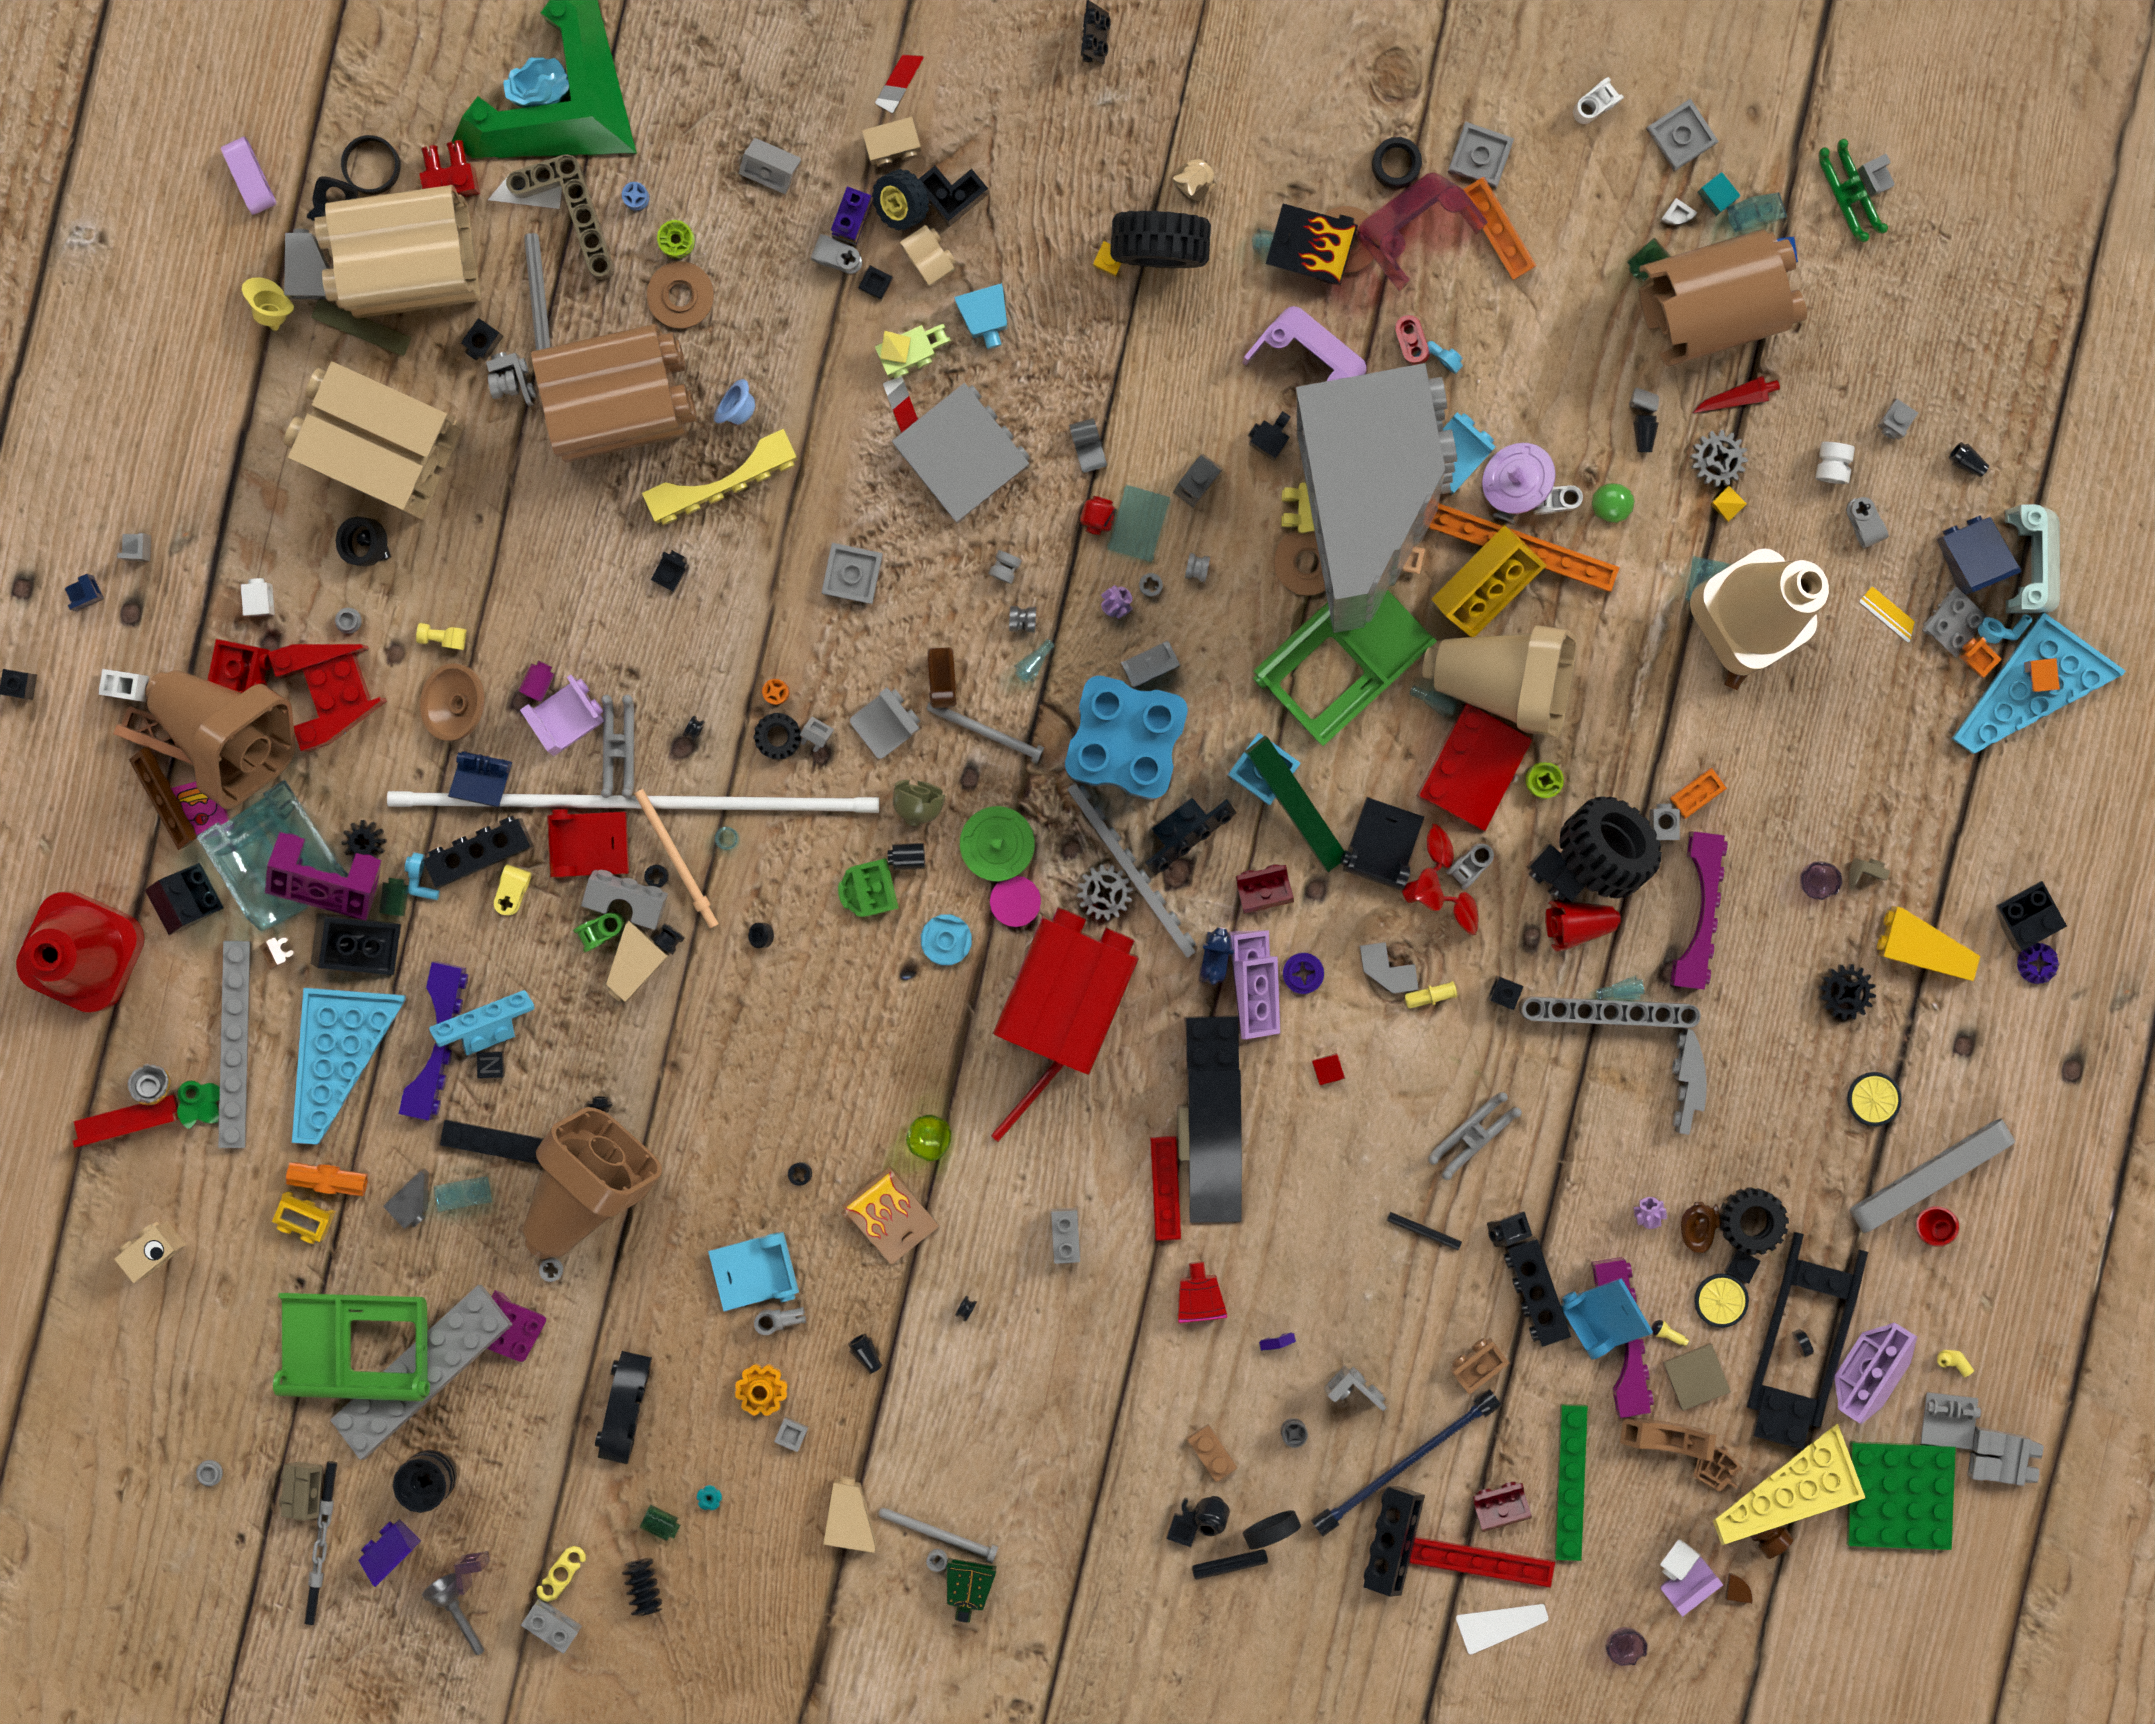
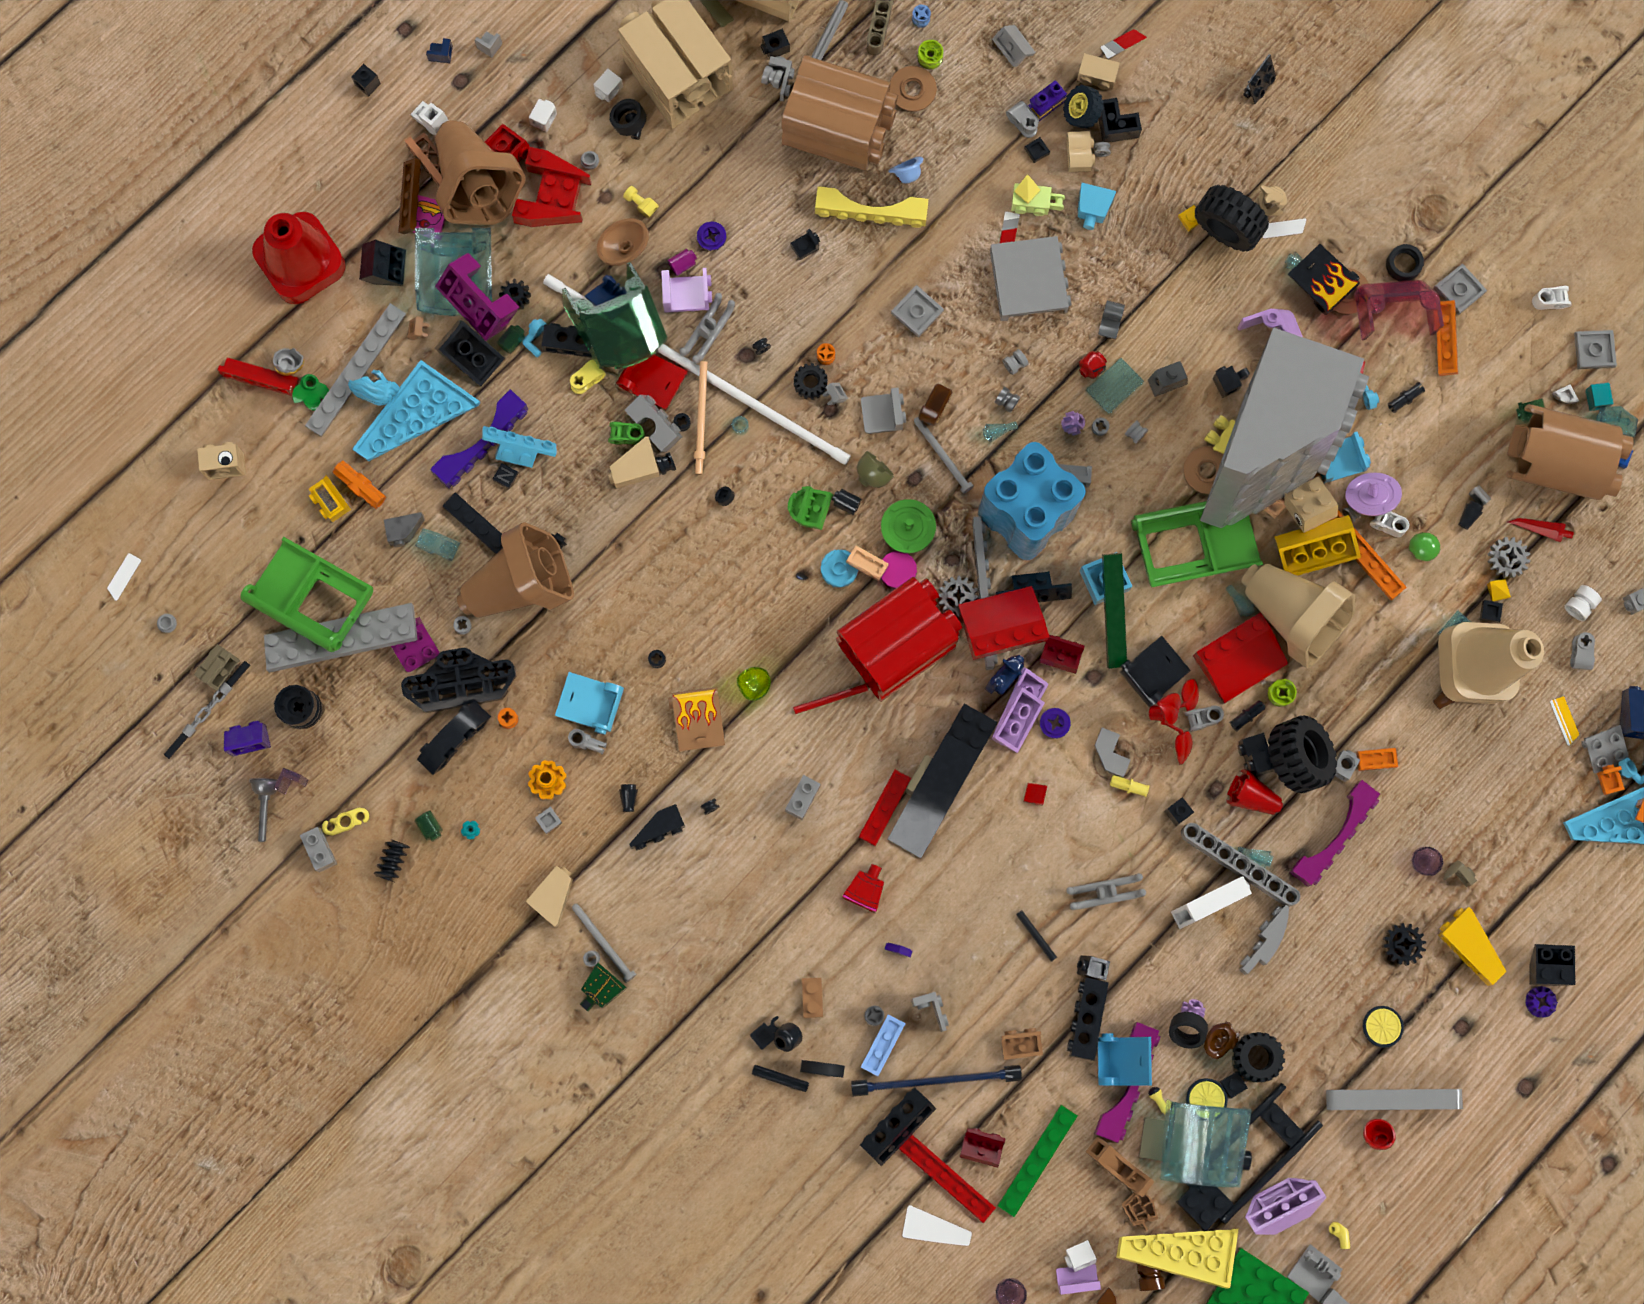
camera: 30 degrees right, 10 degrees down
none -> white sticker [107,553,141,601]
none -> medium azure hair [348,370,401,406]
none -> black connector [401,648,517,713]
none -> orange wheel [498,708,519,729]
none -> clear green windscreen [562,262,667,369]
none -> white brick [594,69,623,102]
none -> black slope [629,804,685,851]
none -> dark purple gear [697,221,727,251]
none -> light nougat plate [846,546,889,581]
none -> light blue plate [861,1014,905,1076]
none -> red slope [958,586,1049,660]
none -> light grey bush [1094,142,1111,157]
none -> clear light blue windscreen [1160,1099,1252,1187]
none -> black tyre [1169,1012,1208,1049]
none -> white slope [1171,876,1252,929]
none -> black axle [1229,700,1265,732]
none -> white sticker [1263,219,1306,238]
none -> tan brick [1284,477,1338,533]
none -> black pin [1388,382,1425,413]
none -> black plate [1480,600,1503,623]

